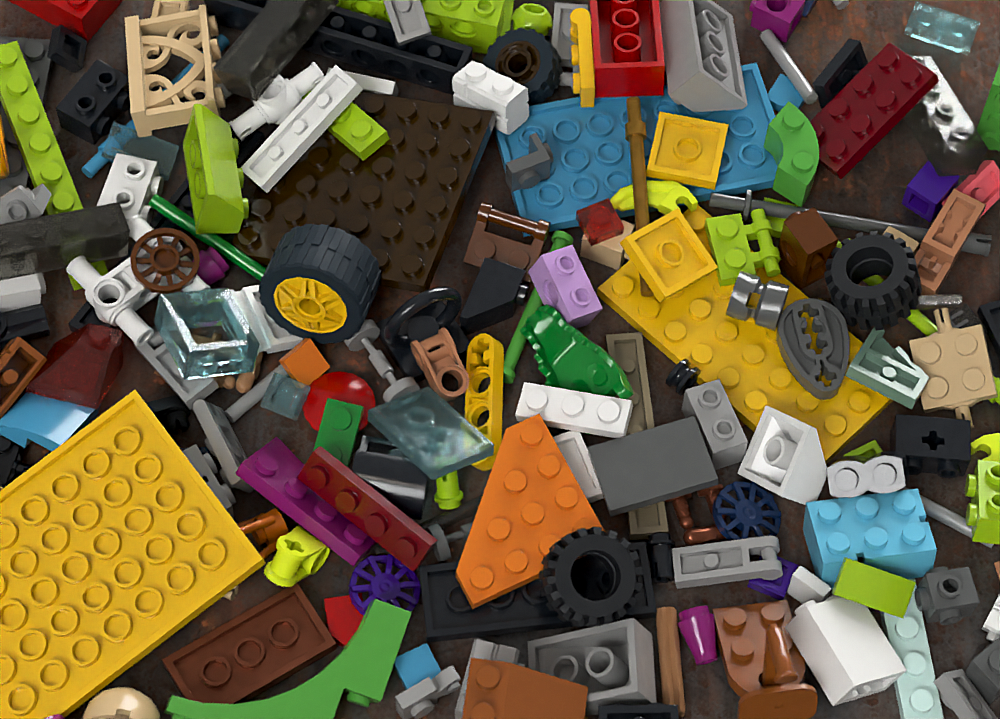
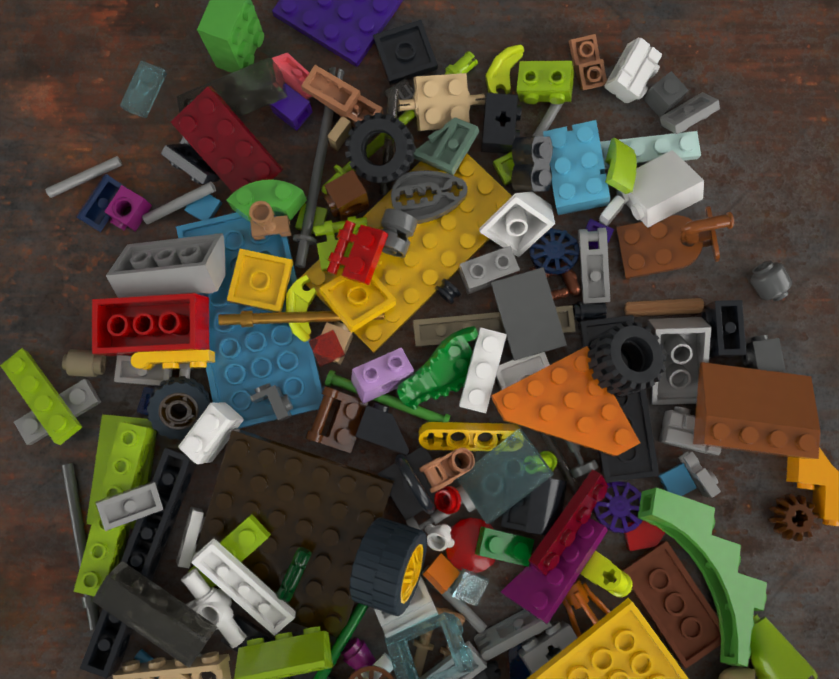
camera: 90 degrees left, 20 degrees up
lime plate [511,3,553,36] -> none
magenta cone [677,605,718,666] -> none
dark grey brick [915,566,980,625] -> none
none -> medium nougat bar [249,201,292,240]
none -> dark green axle [276,547,312,602]
none -> red plate [327,220,388,285]
none -> white plate [425,524,455,551]
none -> red plate [434,486,461,514]

